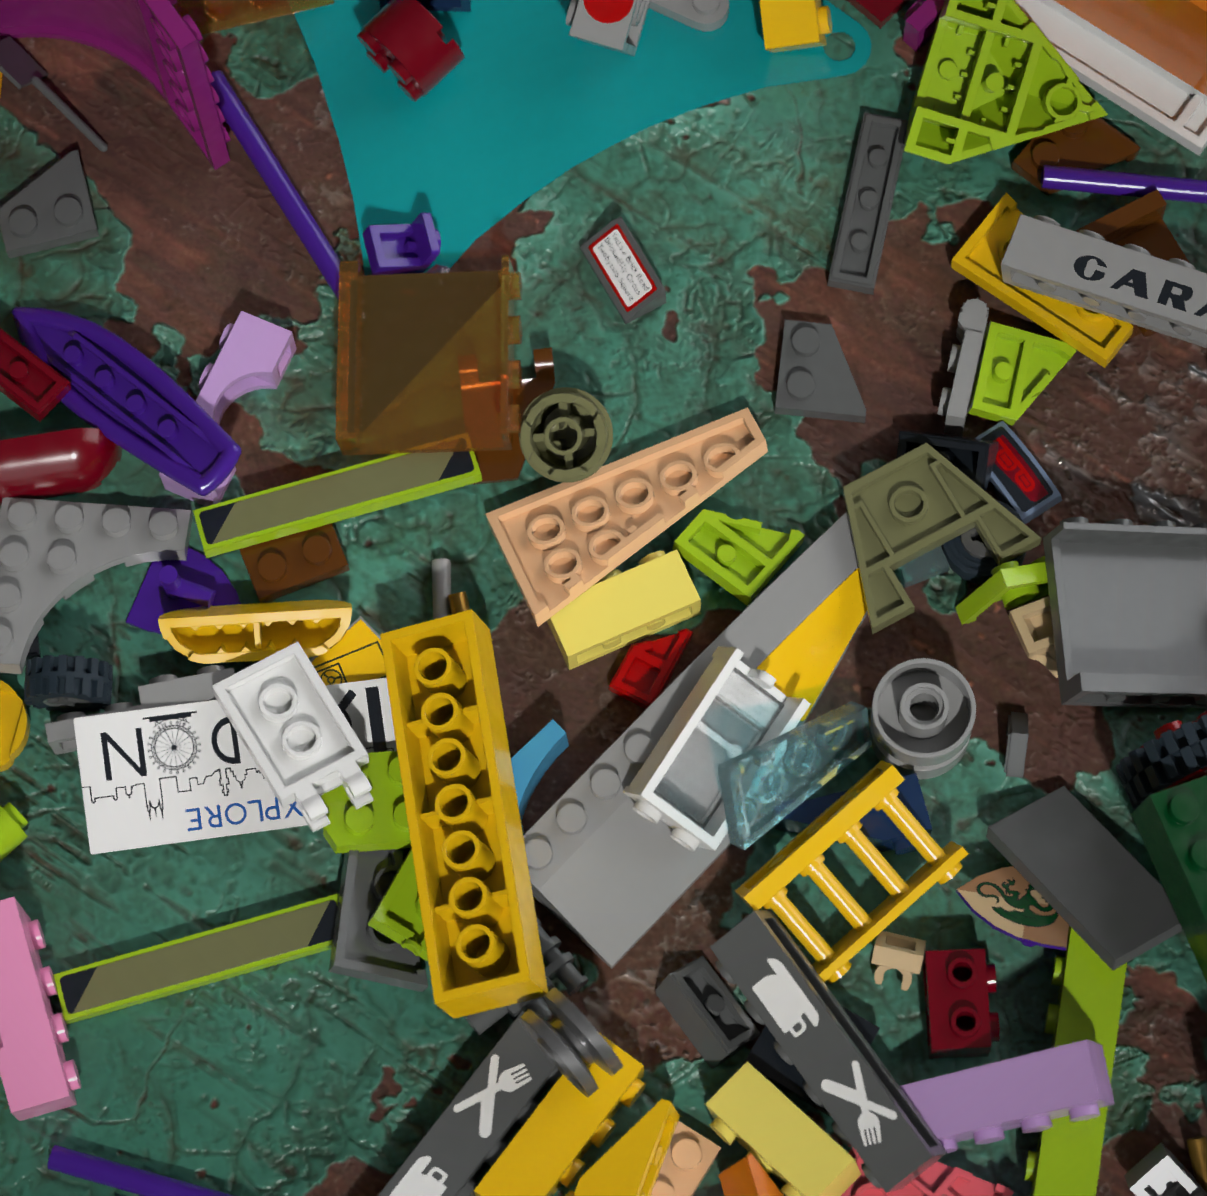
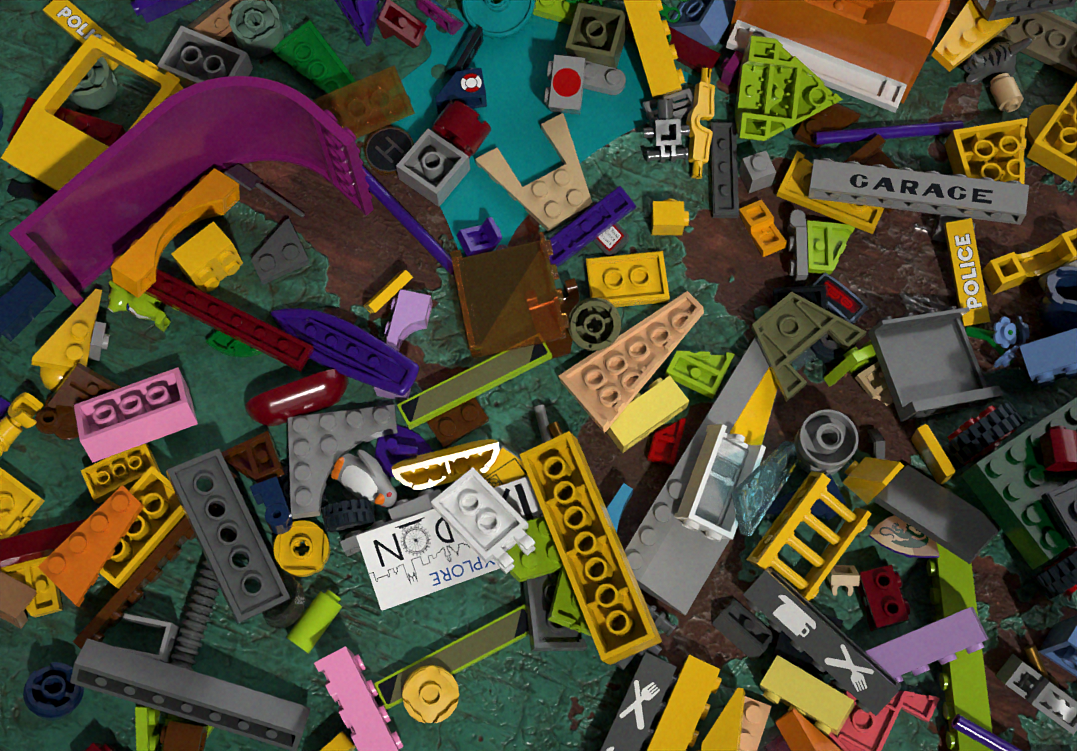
camera: 15 degrees left, 0 degrees up
flat silver wheel [519,987,623,1098] -> none
dark grey wing [775,319,866,423] -> none
none -> animal [331,450,397,507]
none -> black tile [364,127,414,176]
none -> yellow tile [364,270,413,314]
none -> light grey brick [396,129,470,207]
none -> yellow tile [402,665,459,723]
none -> tan wing [475,113,592,232]
none -> dark purple plate [539,186,637,270]
none -> yellow tile [585,251,670,307]
none -> light grey tile [642,88,694,127]
none -> dark grey piece [643,99,690,163]
none -> yellow brick [651,199,689,235]
none -> yellow piece [686,68,715,179]
none -> light grey brick [739,151,776,194]
none -> light orange slope [739,199,786,257]
none -> yellow slope [842,457,904,504]
none -> yellow tile [911,424,956,485]

